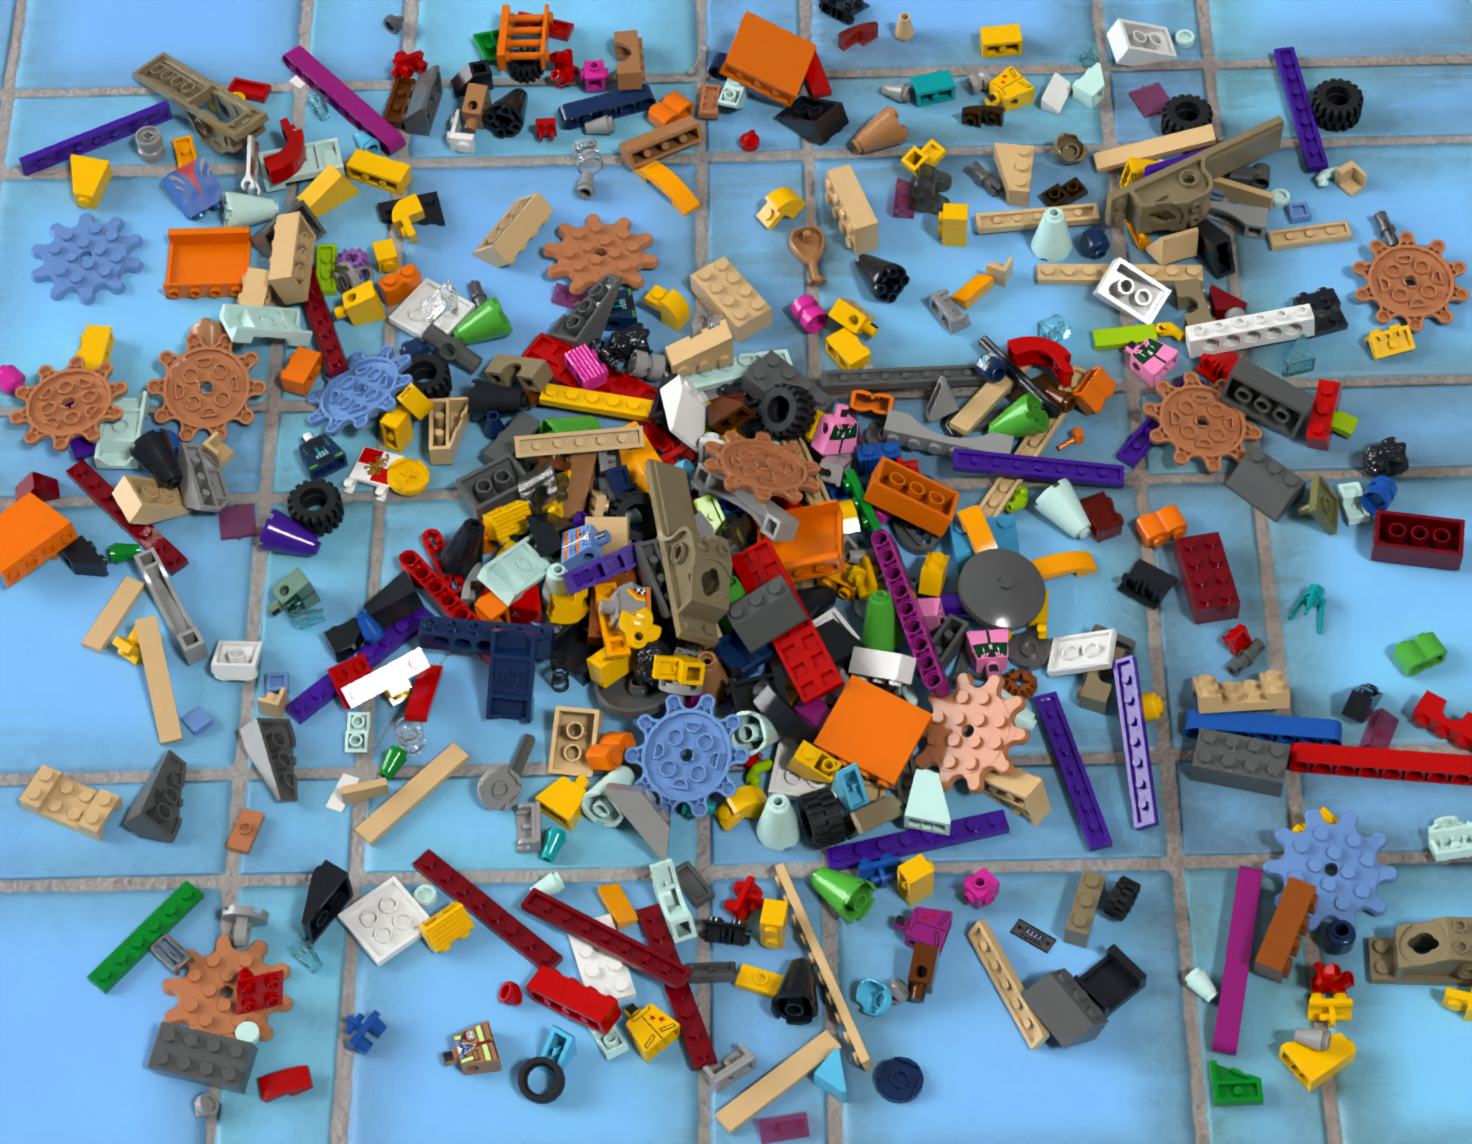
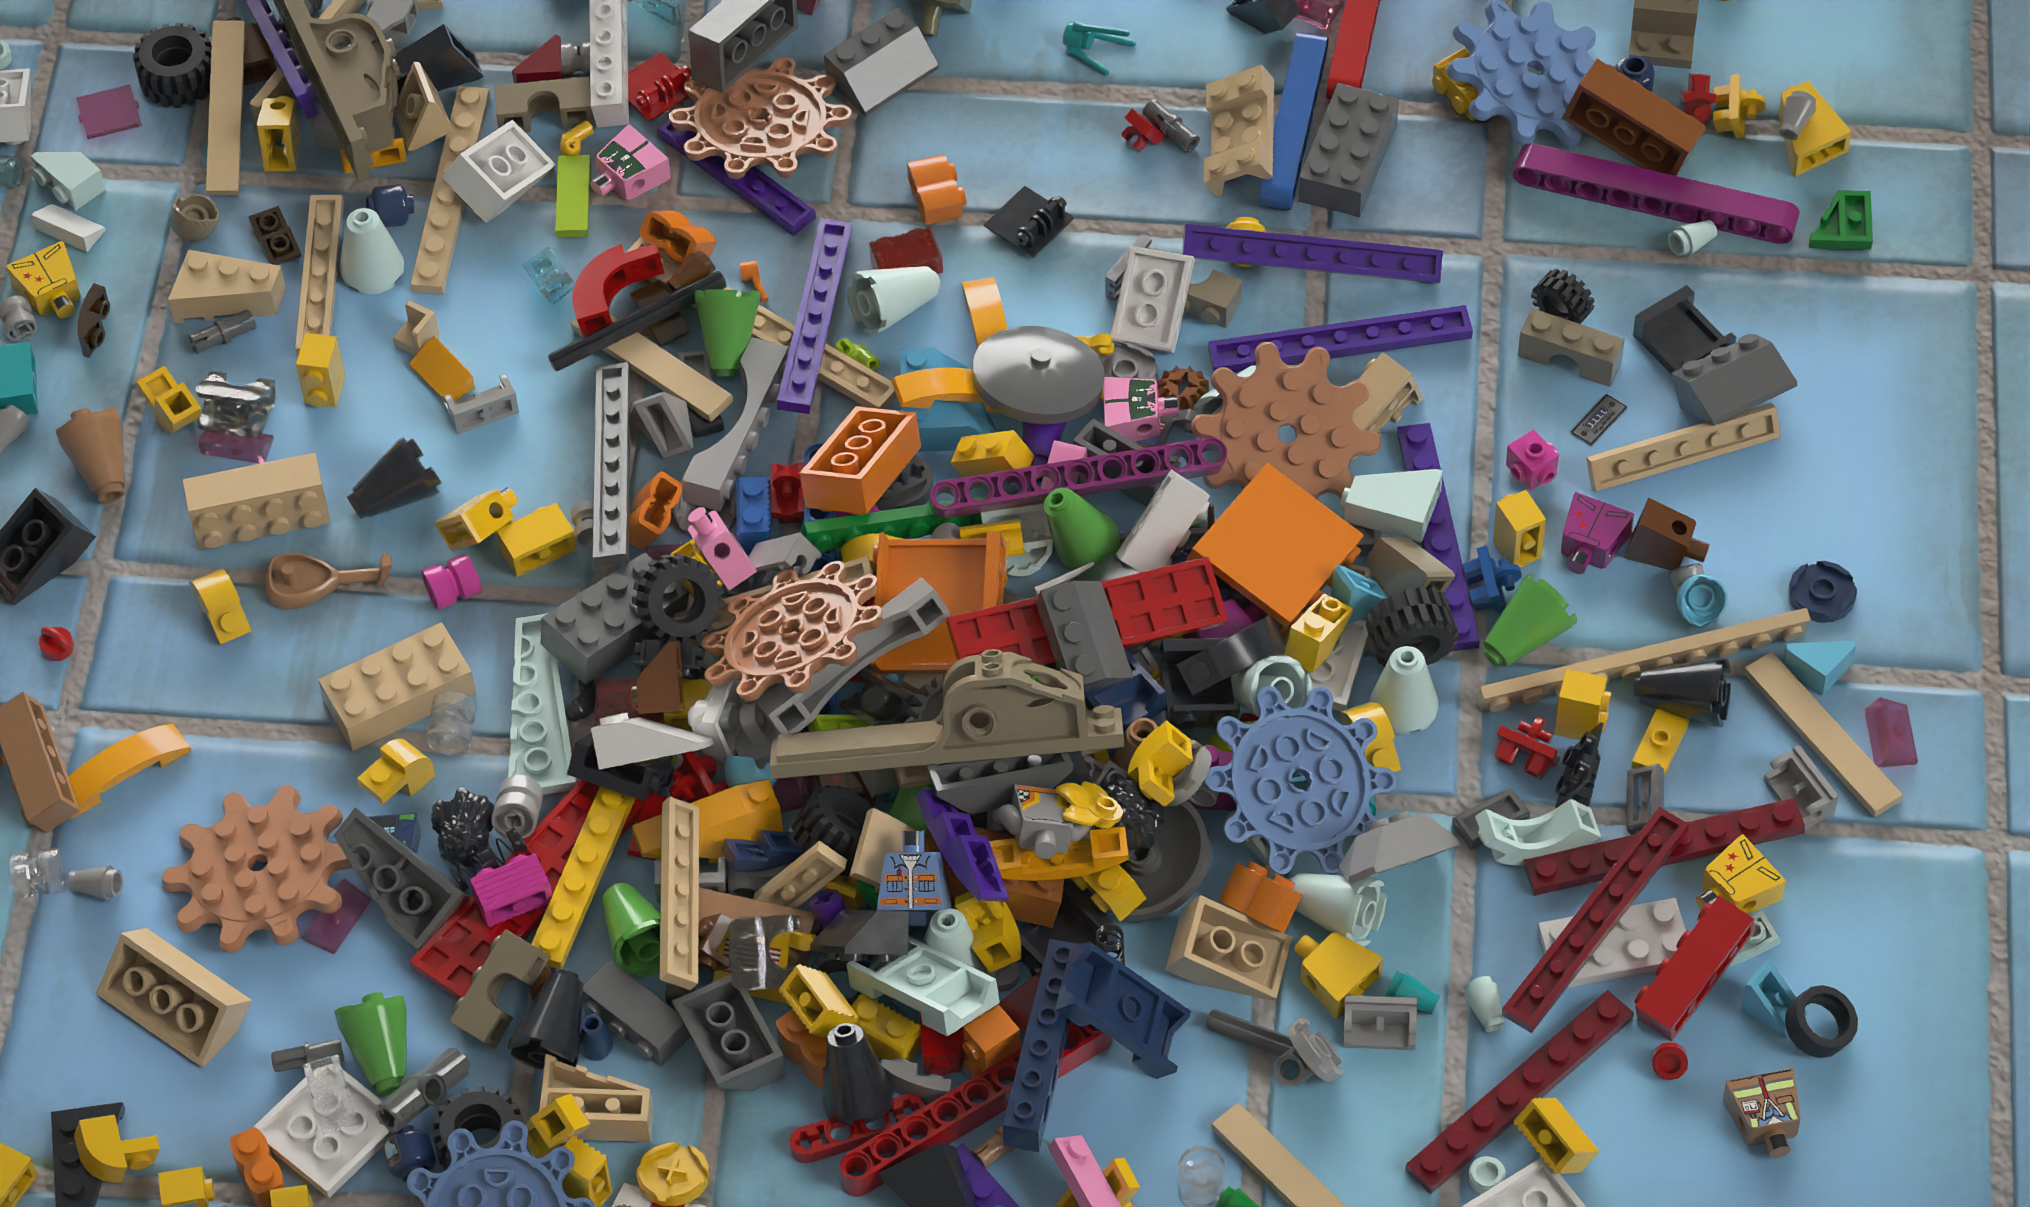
camera: 85 degrees left, 0 degrees up
red tile [405,665,443,722] -> none
light orange slope [597,883,639,930] -> none
tan wedge [665,319,734,377] -> none
dark blue head [975,352,1007,384] -> none
dark red brick [1174,532,1240,625] -> none

